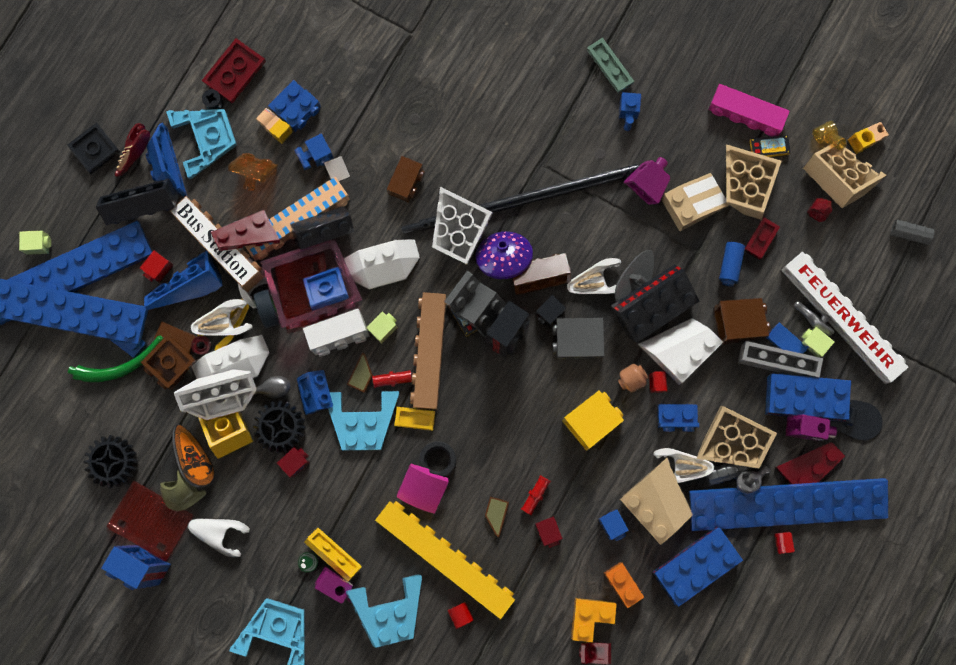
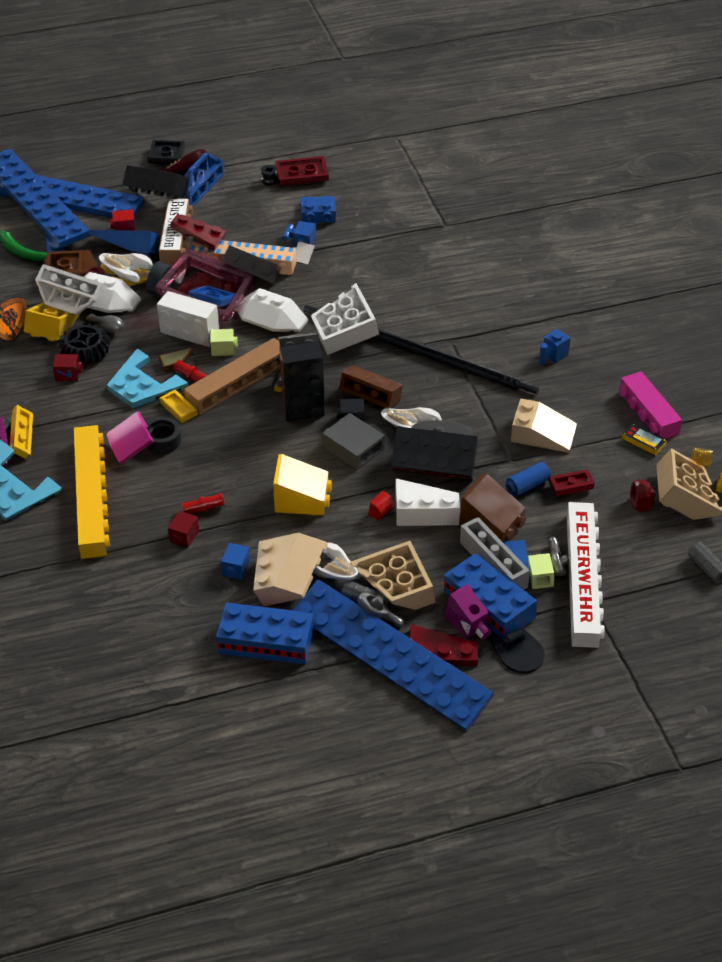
camera: 40 degrees right, 35 degrees down
yellowish green brick [19,231,51,254] -> none
medium azure wing [166,109,237,179] -> none
clear orange plate [228,153,278,191] -> none
leg [256,108,293,144] -> none
blue bracket [296,370,333,415] -> none
reddish brown brick [387,156,425,203] -> none
red brick [447,602,474,629] -> none
dark purple dish [476,231,533,279] -> none
olive tile [485,496,509,537] -> none
light orange brick [571,598,616,642] -> none
dark red bracket [579,642,611,664] -> none
sand green plate [587,38,634,94] -> none
orange brick [604,562,644,608] -> none
nougat head [618,364,648,393] -> none
magenta torso [624,157,670,205] -> none
blue bracket [658,404,700,432] -> none
tan wedge [726,144,781,220] -> none
red brick [775,532,795,554] -> none

